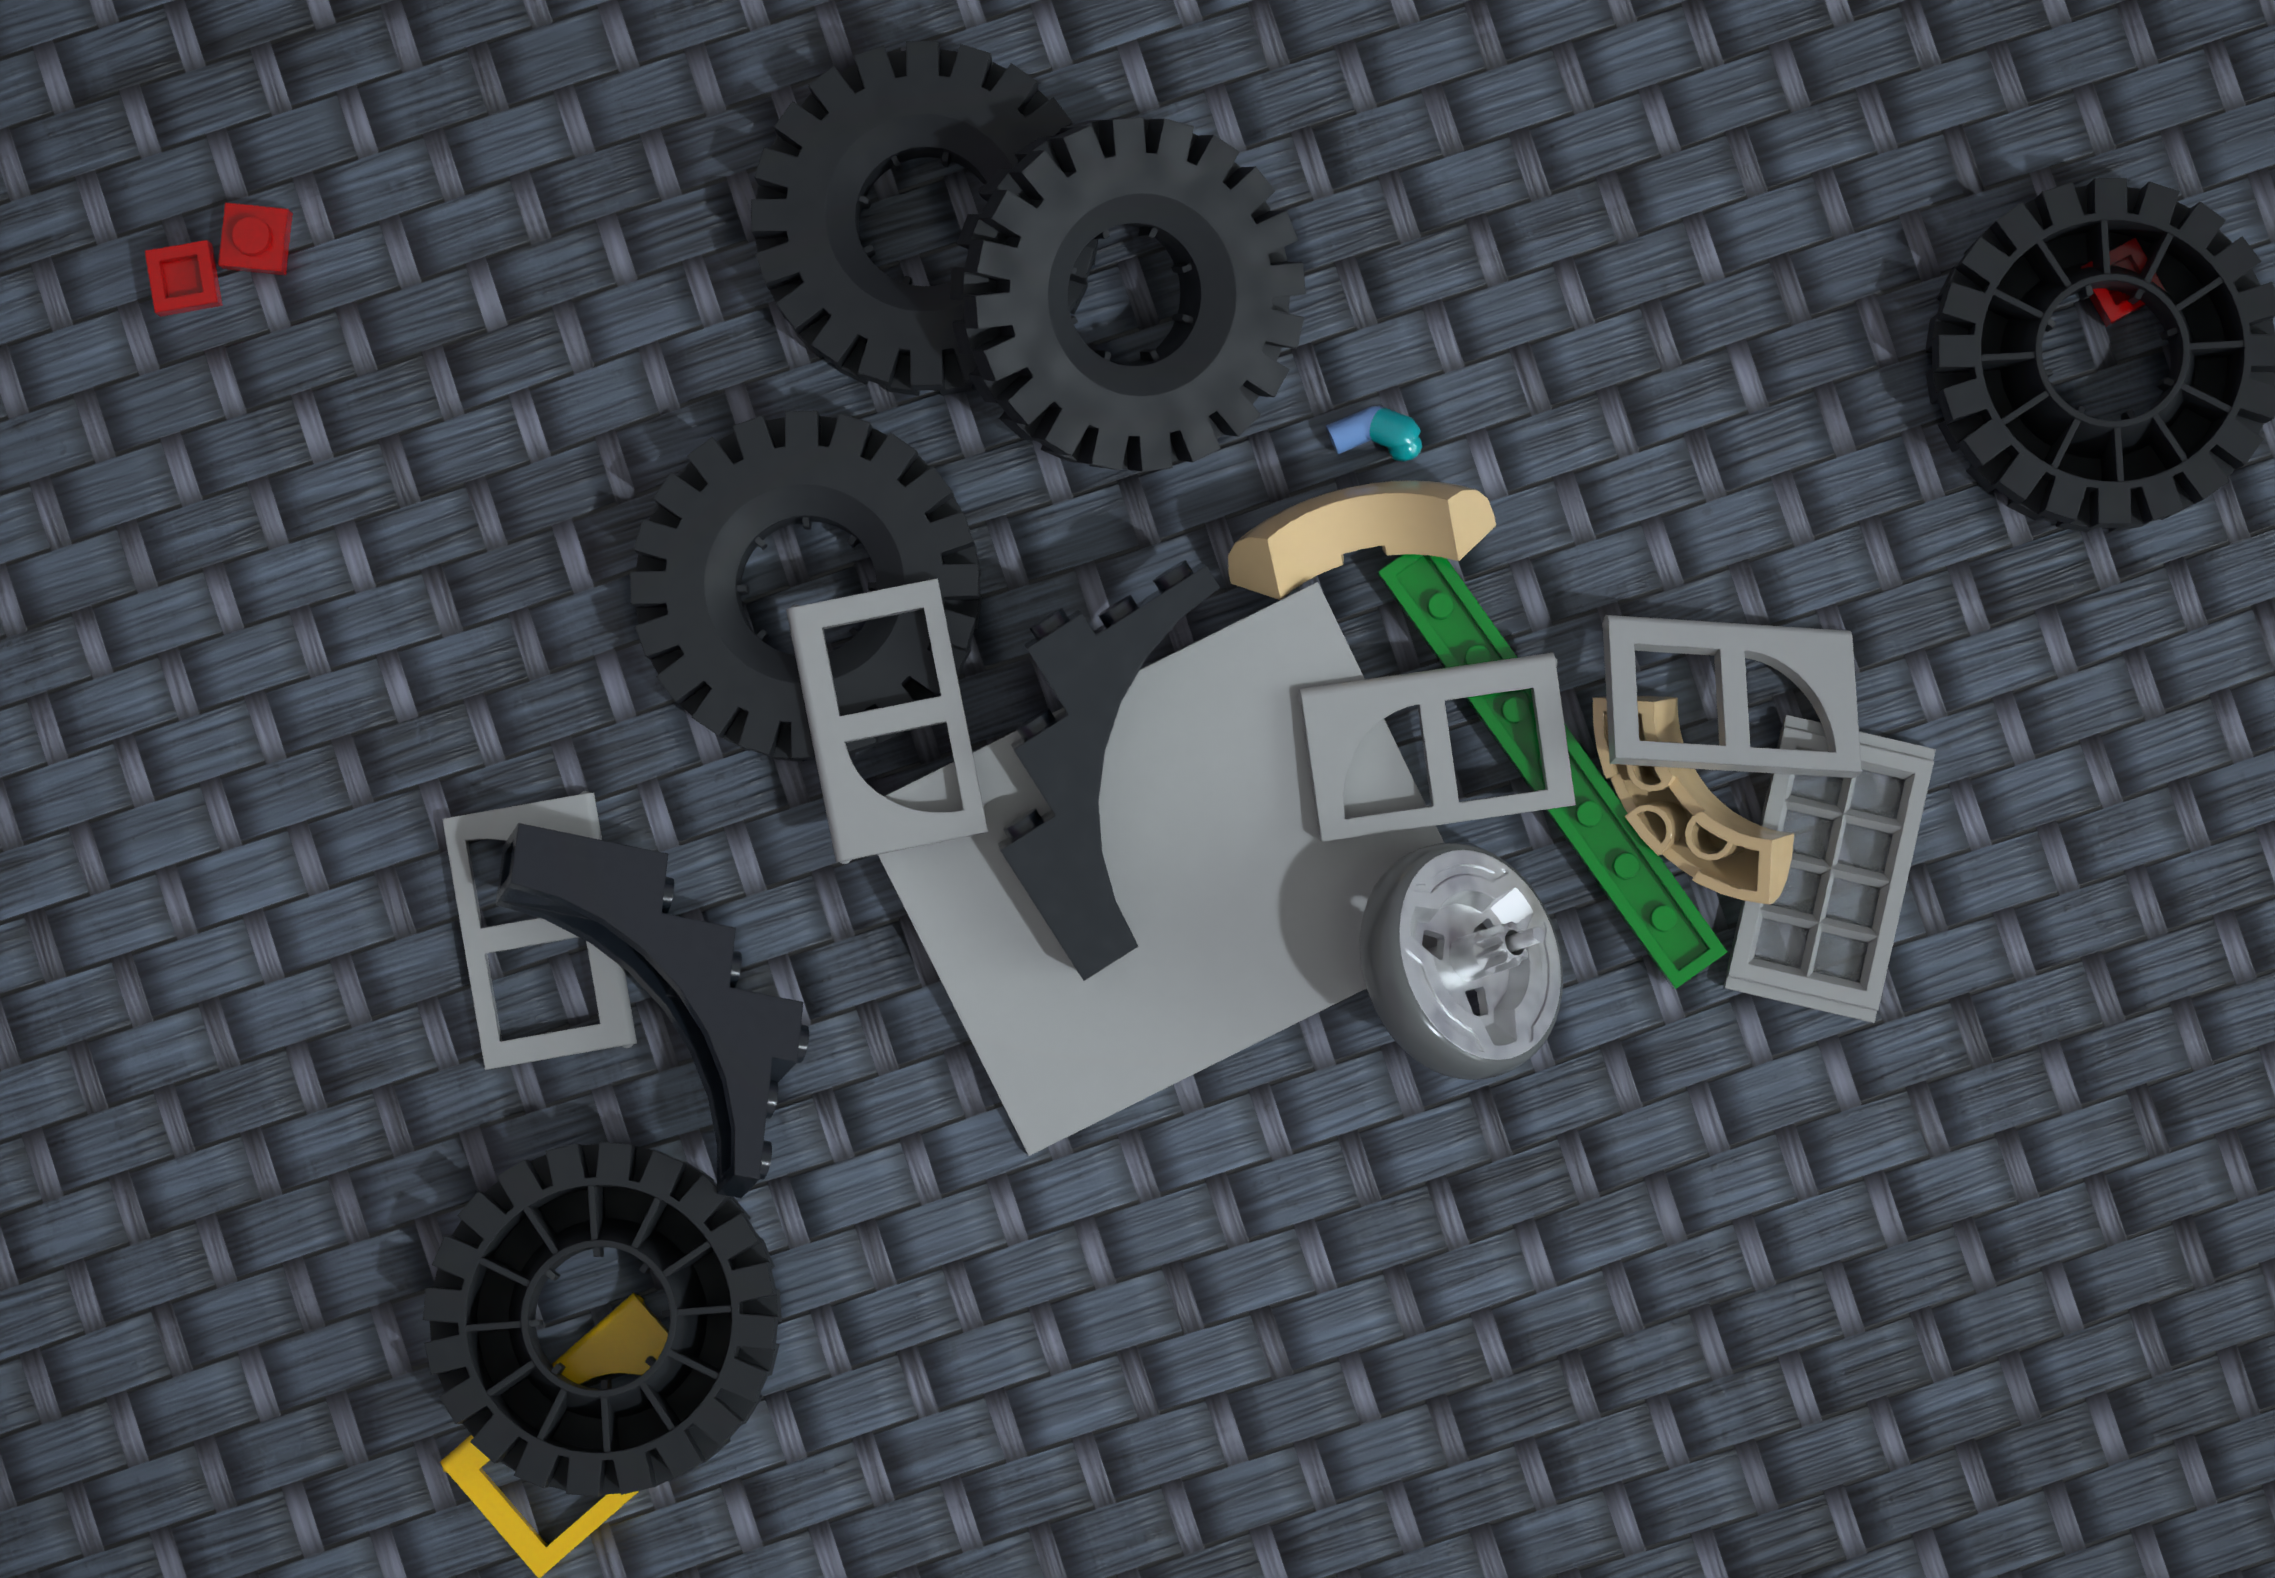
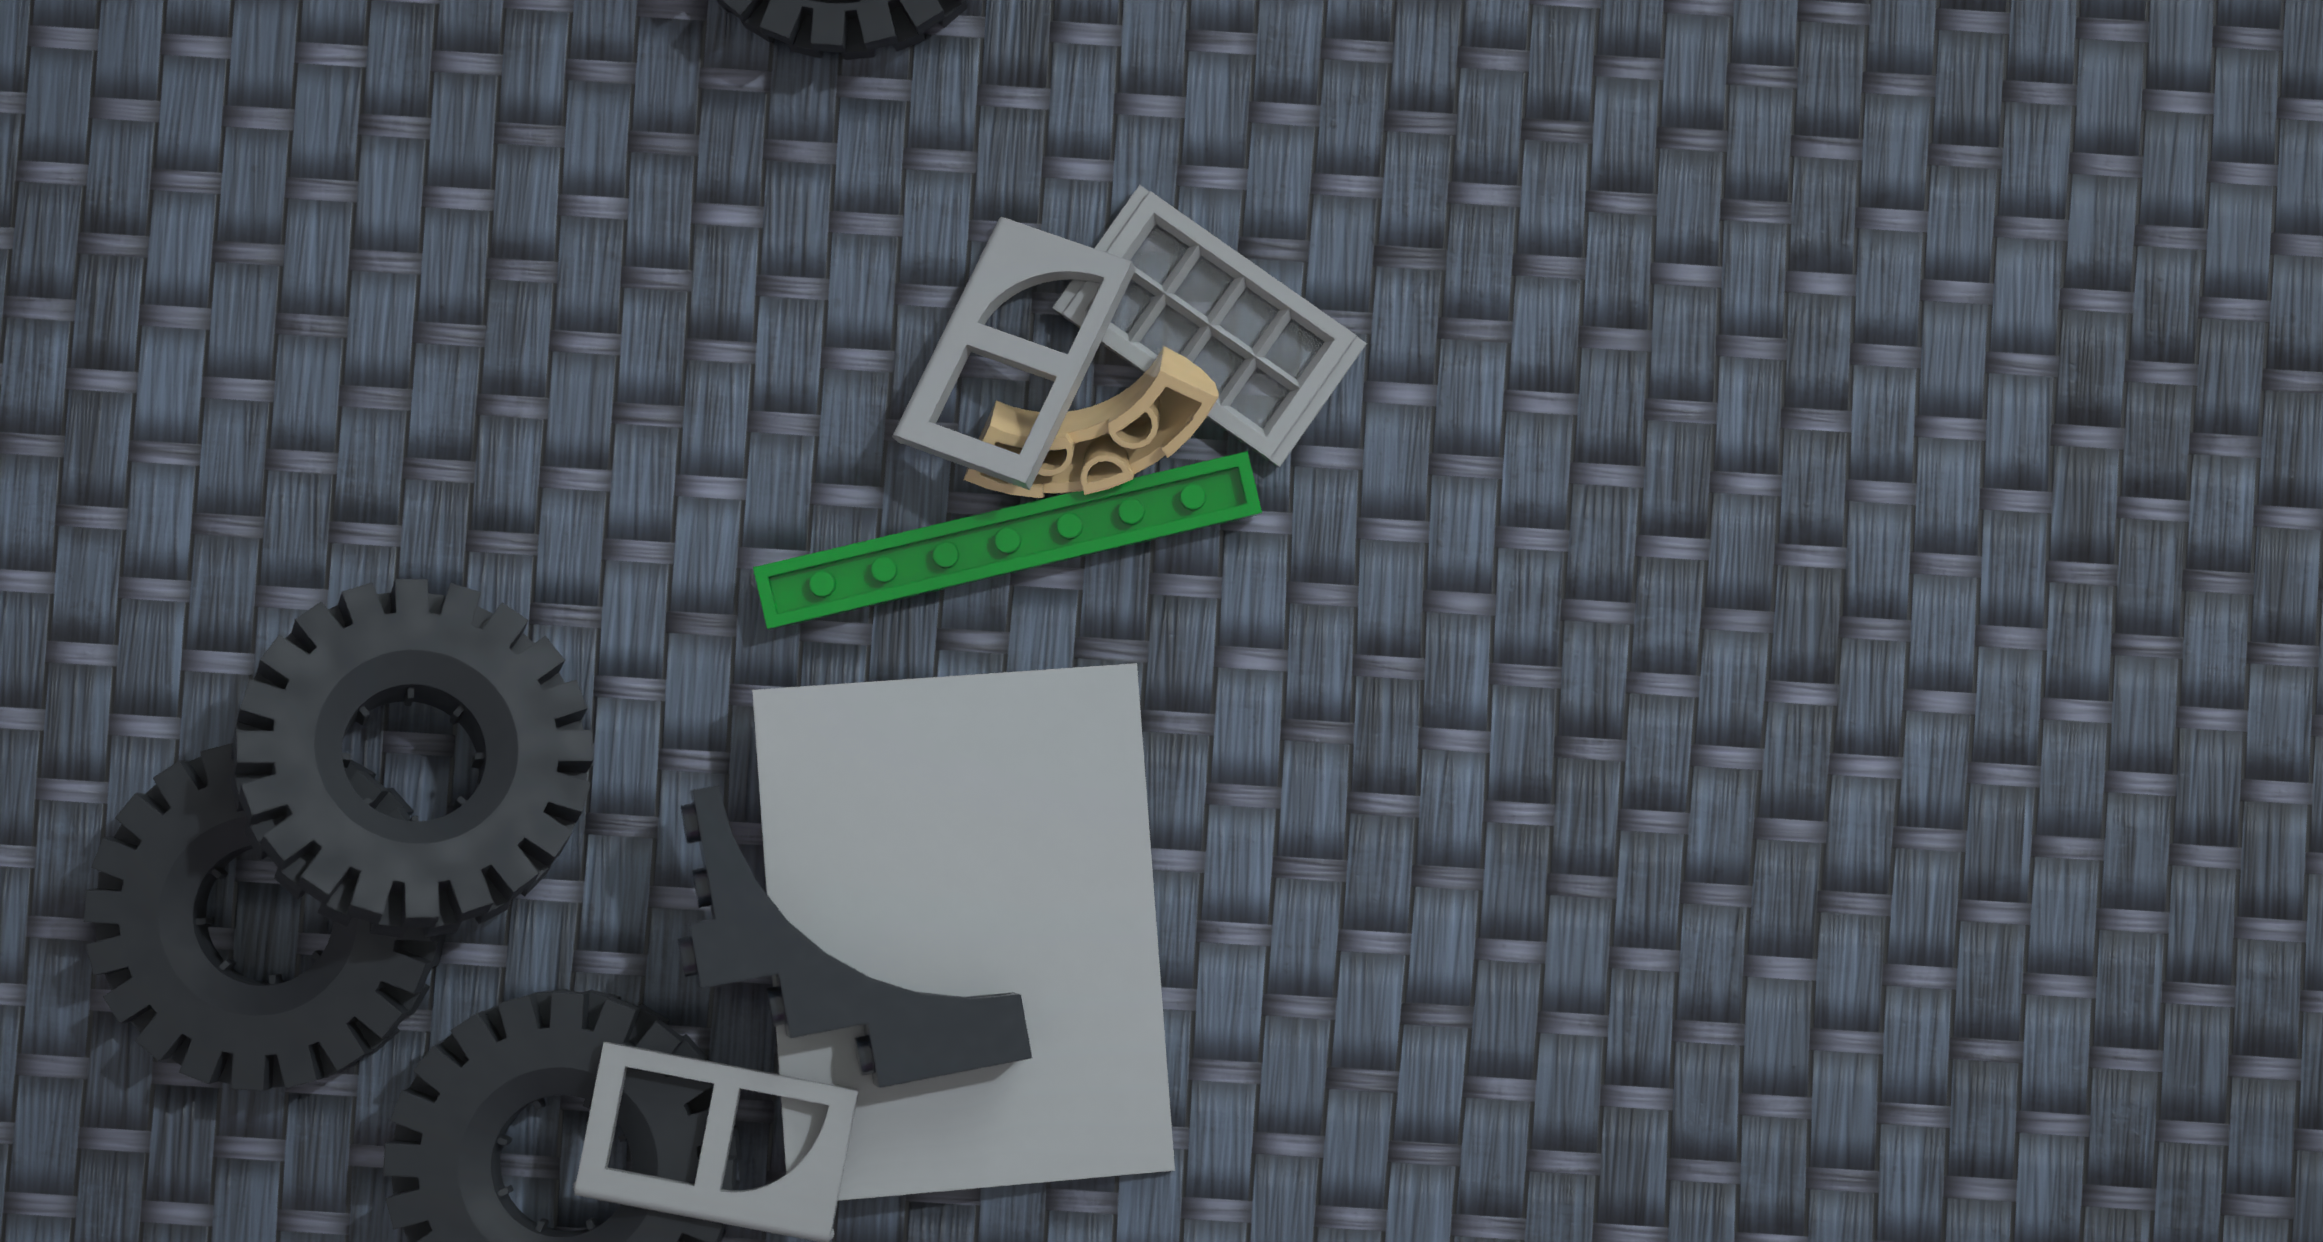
camera: 70 degrees left, 0 degrees up
tan brick [1228,480,1496,600] -> none
light grey window [1298,652,1576,842] -> none
arm [1326,406,1422,462] -> none
flat silver wheel [1360,843,1563,1080] -> none

